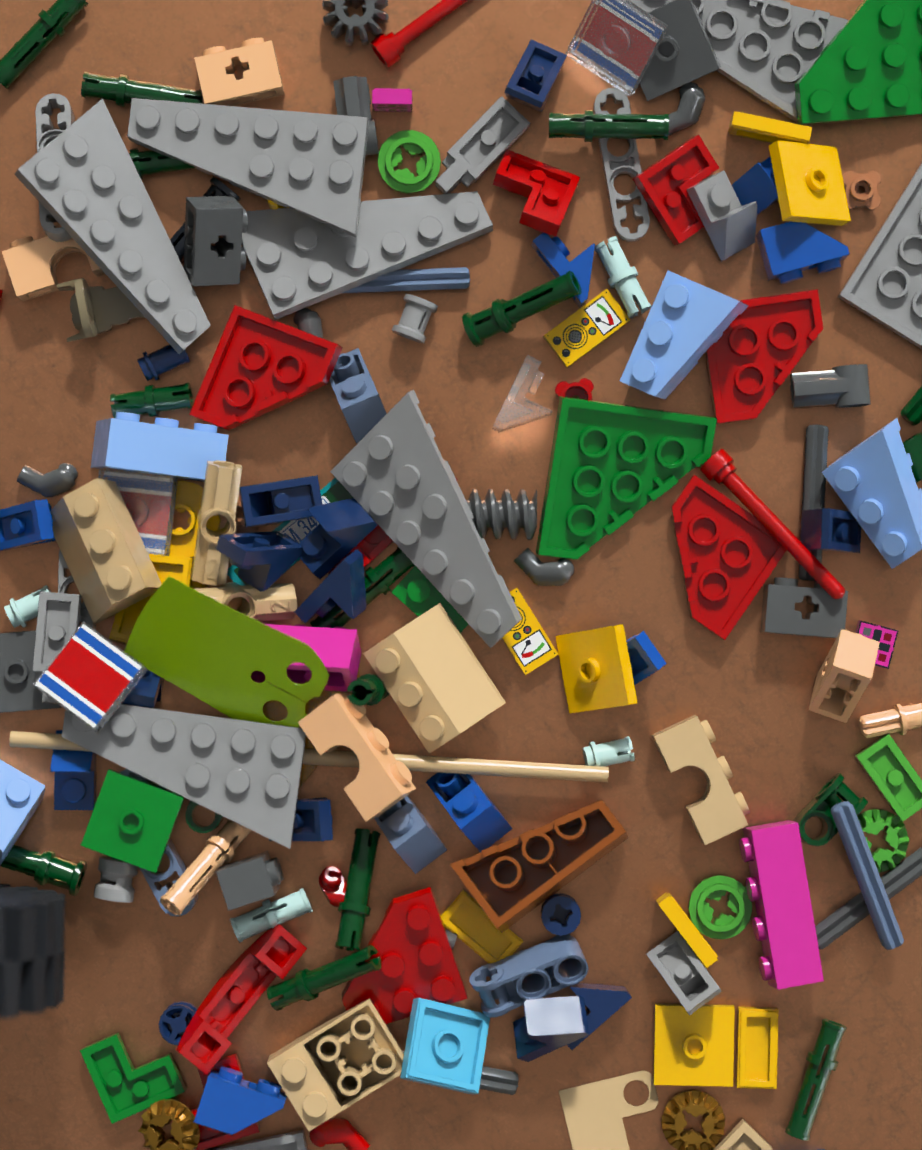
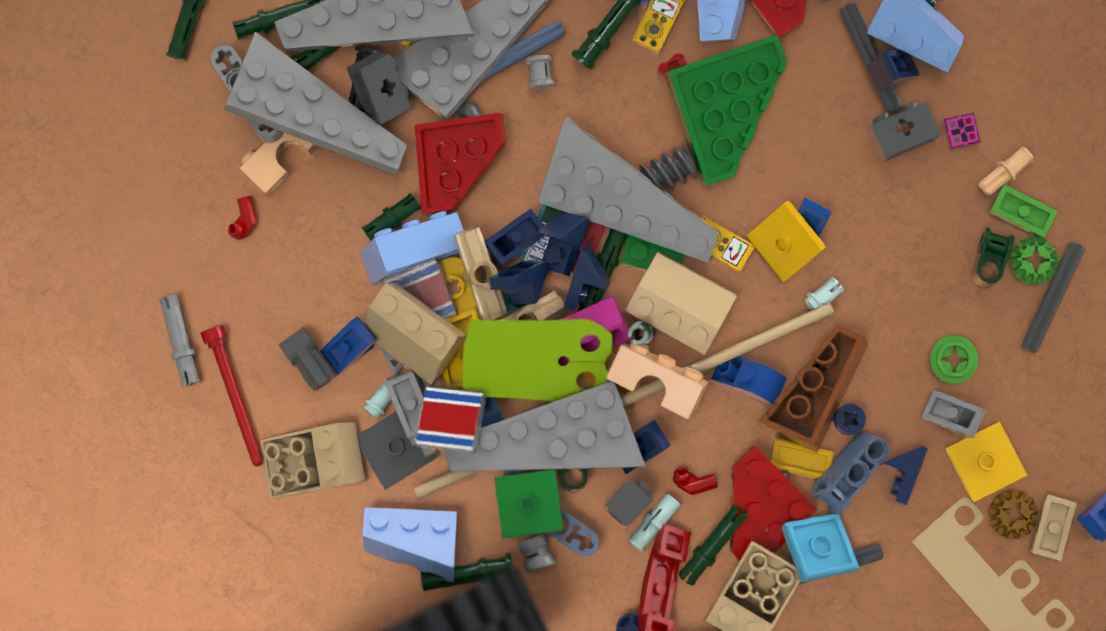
camera: 30 degrees left, 5 degrees down
dark grey arm [17,463,78,497] -> none
blue slope [50,730,97,810] -> none
dark tan hair [56,278,145,342] -> none
dark blue pin [137,344,190,381] -> none
light nougat pin [160,819,252,916] -> none
sand blue slope [329,348,387,443] -> none
dark green pin [335,828,380,952] -> none
sand blue slope [374,795,447,874] -> none
clear slope [492,355,553,433] -> none
slope [513,996,589,1062] -> none
dark grey arm [514,548,575,586] -> none
tan arch [651,715,750,845] -> none
yellow tile [655,892,718,968] -> none
red plate [671,475,787,640] -> none
red piece [700,449,845,599] -> none
yellow tile [736,1007,779,1089] -> none
dark pink brick [739,820,824,990] -> none
dark green pin [785,1018,847,1141] -> none
light nougat brick [809,629,880,723] -> none
sand blue axle [831,801,904,950] -> none

